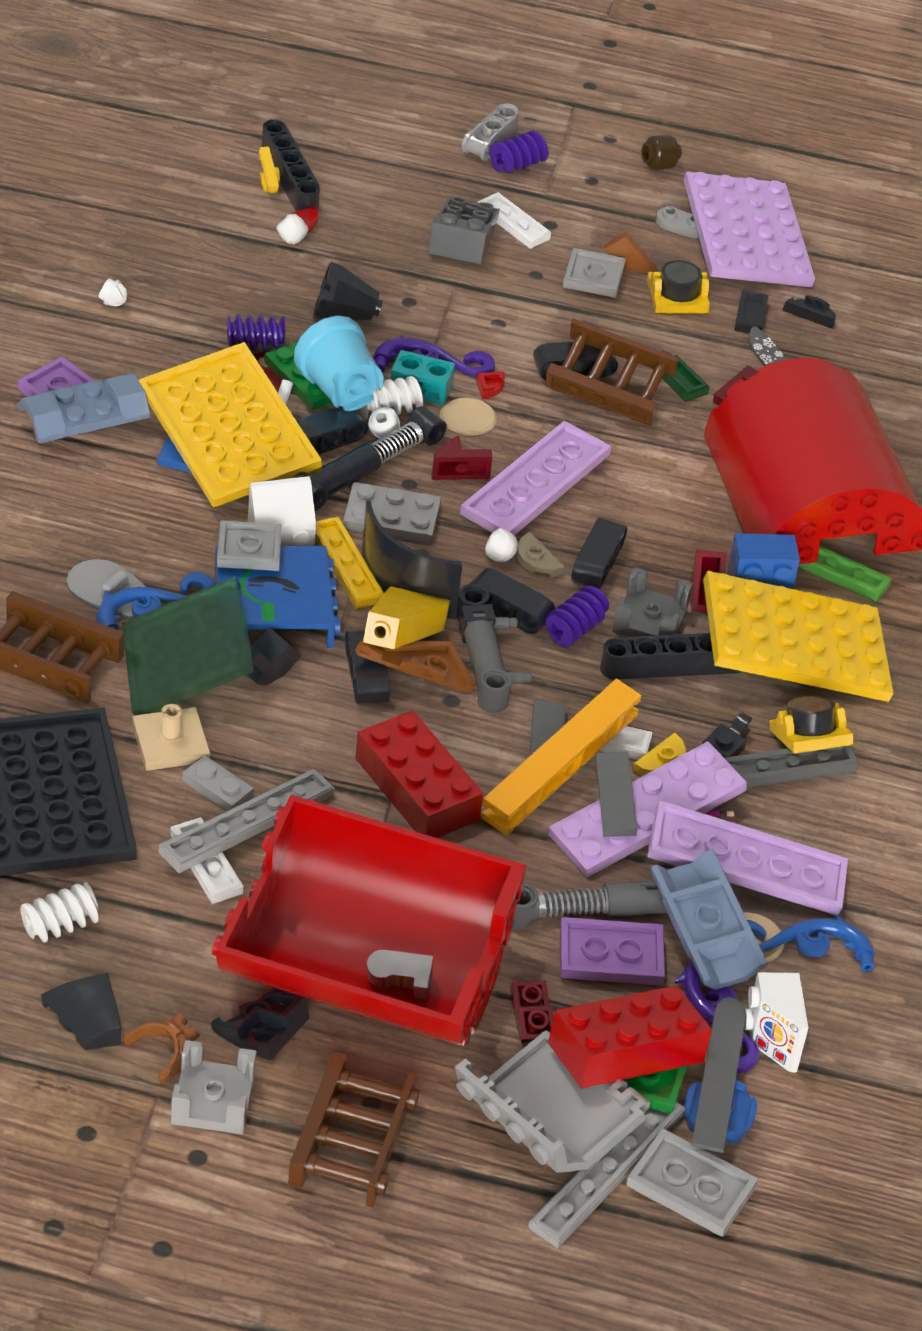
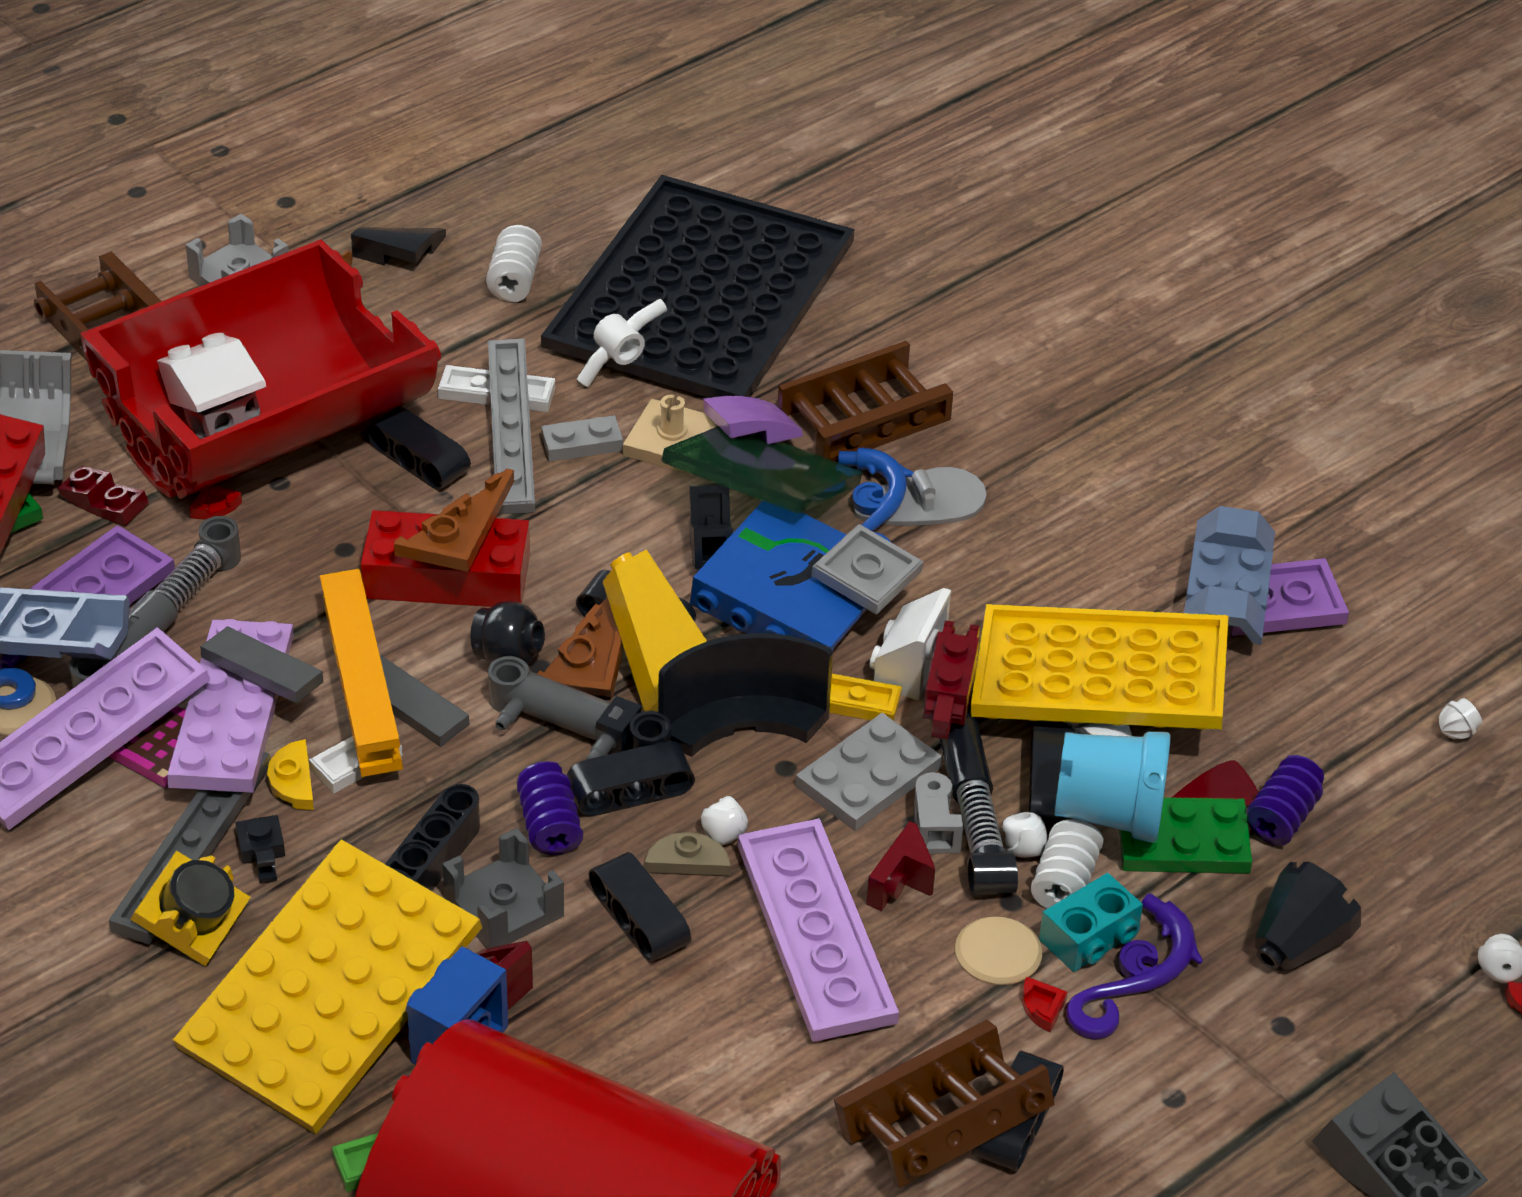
camera: 130 degrees right, 0 degrees up
none -> white slope [157,333,267,413]
none -> dark orange wing [394,468,514,572]
none -> black piece [470,601,545,664]
none -> white piece [577,299,667,387]
none -> medium lavender slope [703,396,803,444]
none -> light grey leg [913,772,963,854]
none -> dark red hinge [923,620,980,739]

